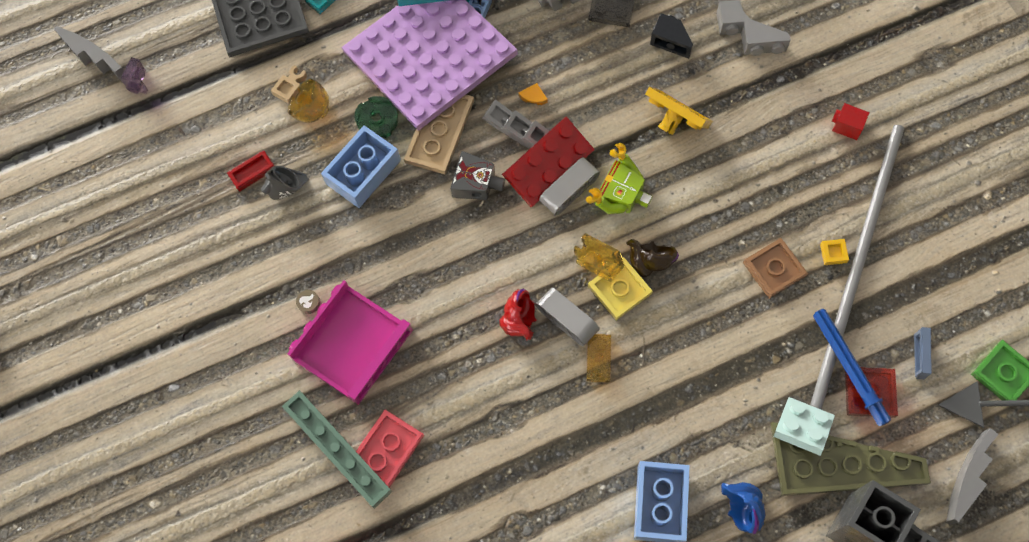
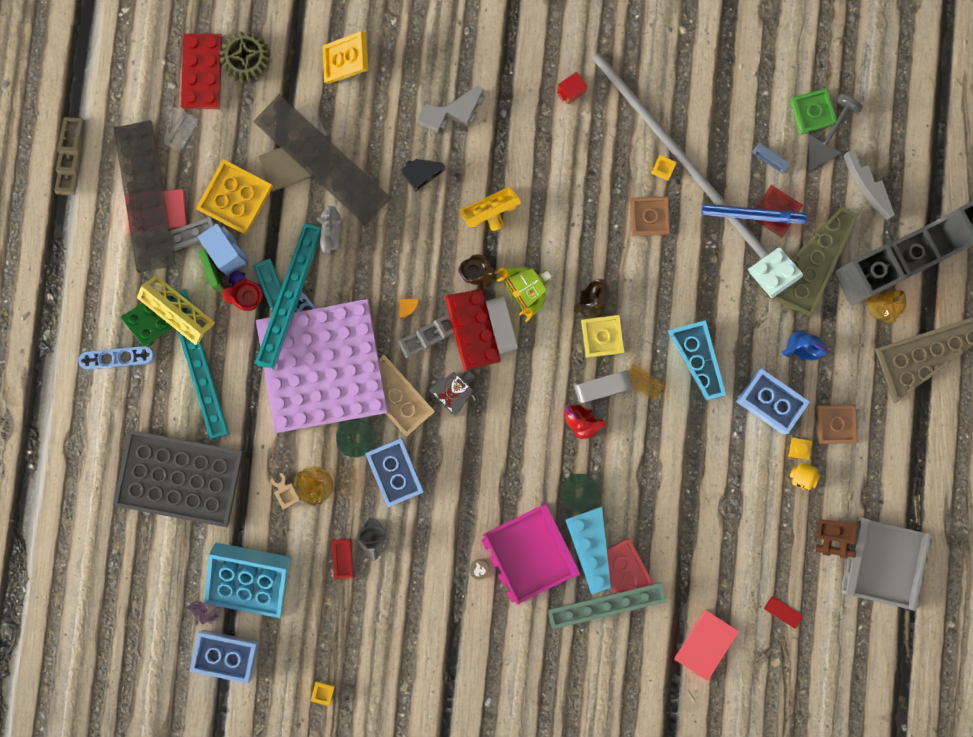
camera: 65 degrees left, 15 degrees up
light grey slope [53,26,129,83] -> none
clear yellow hinge [574,233,625,282] -> none
none -> light blue brick [190,630,260,684]
none -> medium azure slope [204,542,291,618]
none -> yellow plate [311,681,335,706]
none -> dark brown hair [458,254,497,287]
none -> clear green plate [560,474,599,512]
none -> medium azure wedge [565,507,611,594]
none -> medium azure wedge [668,320,726,401]

